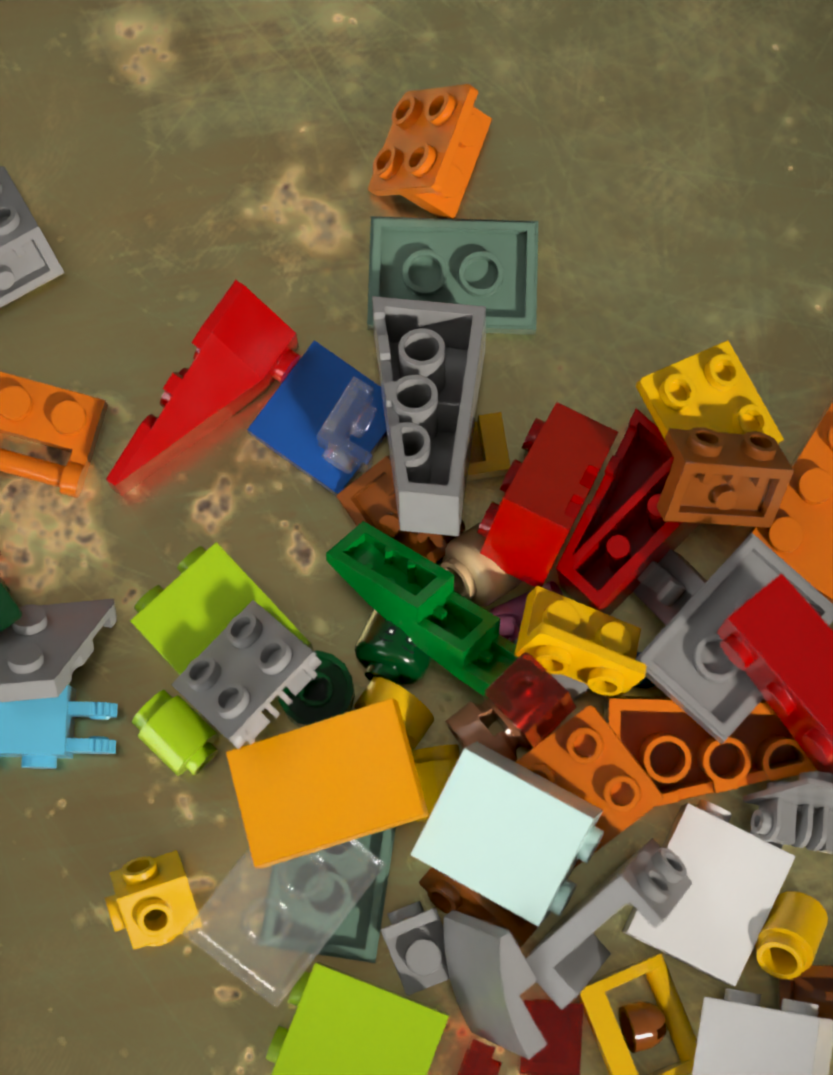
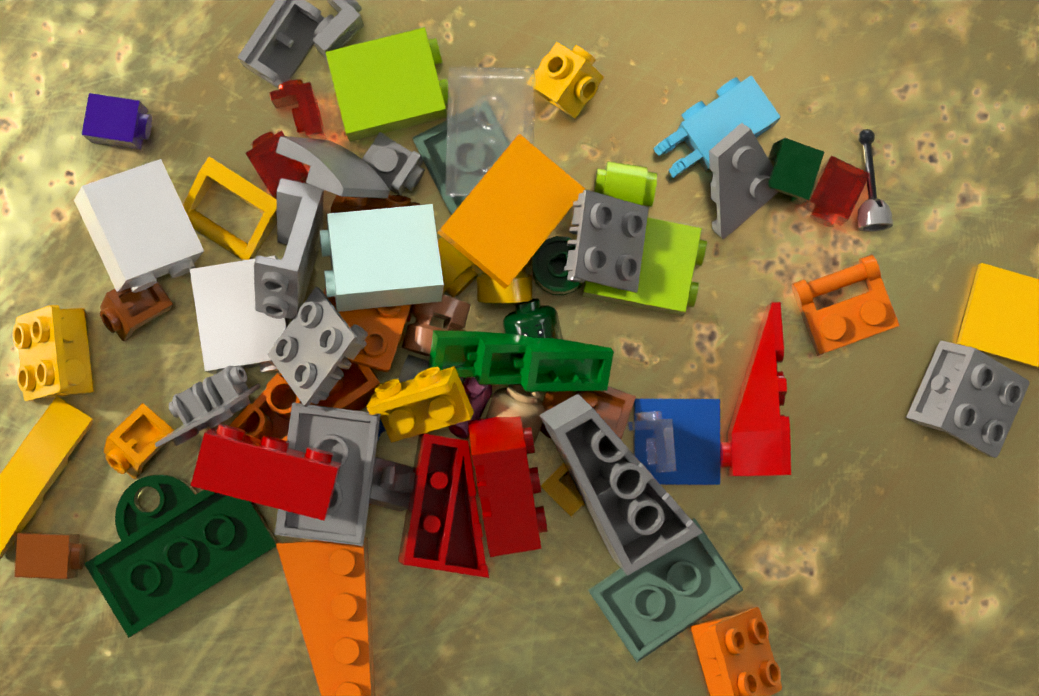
camera: 145 degrees right, 5 degrees up
clear red bracket [485,653,577,748] -> none
dark orange hinge [619,1001,667,1053] -> none
yellow bracket [636,340,784,444] -> none
dark orange bracket [657,427,794,528] -> none
yellow brick [755,891,828,979] -> none
none -> light grey hinge [267,287,368,407]

